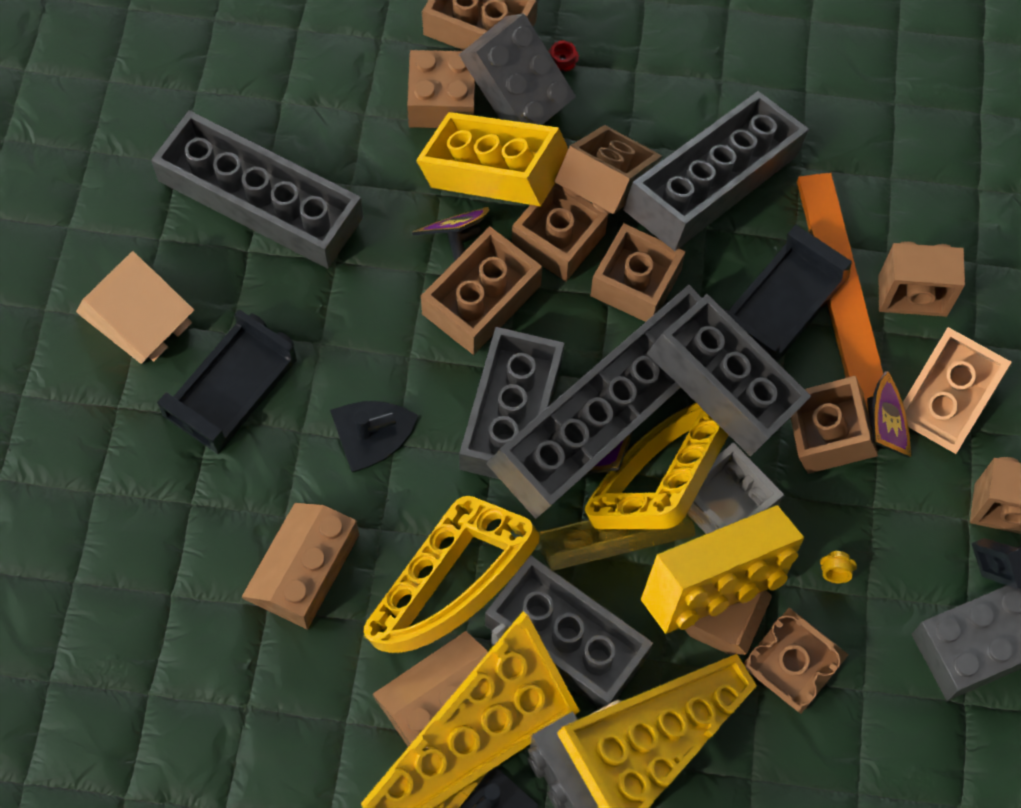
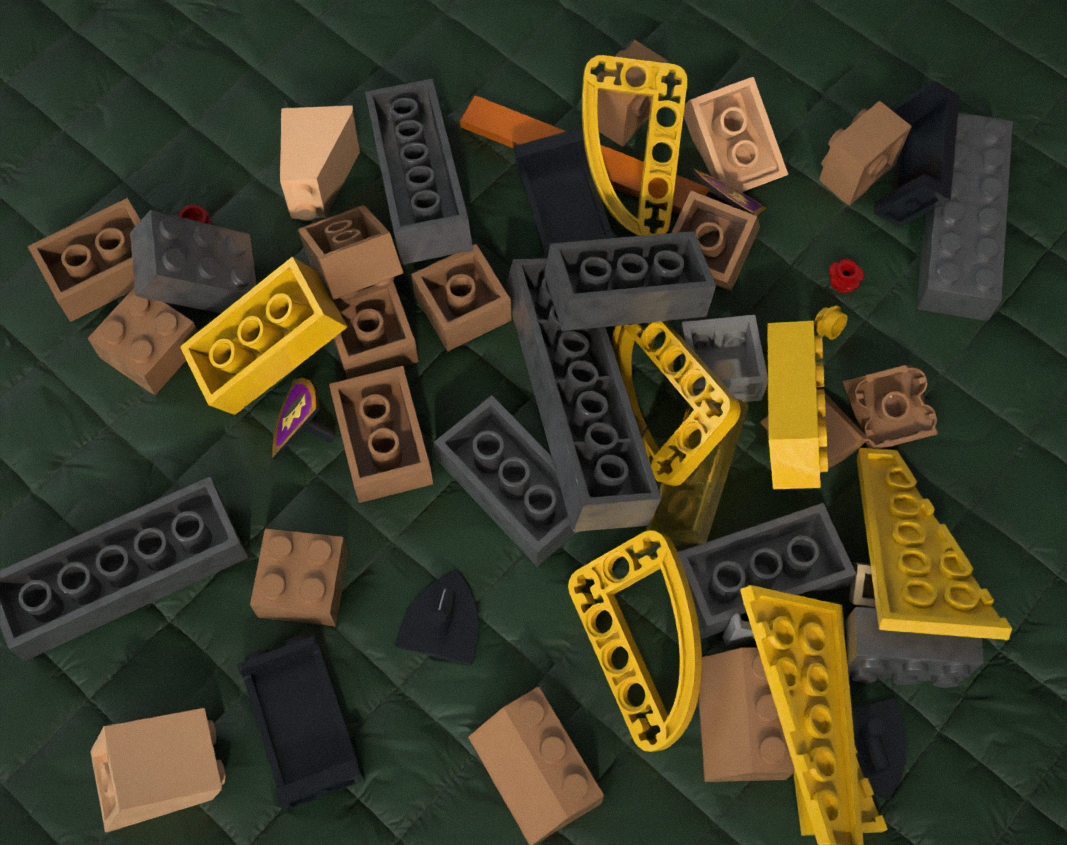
camera: 55 degrees left, 0 degrees up
none -> medium nougat brick [250,529,349,626]
none -> light nougat slope [280,105,360,221]
none -> yellow beam [582,55,687,236]
none -> red plate [828,259,864,293]

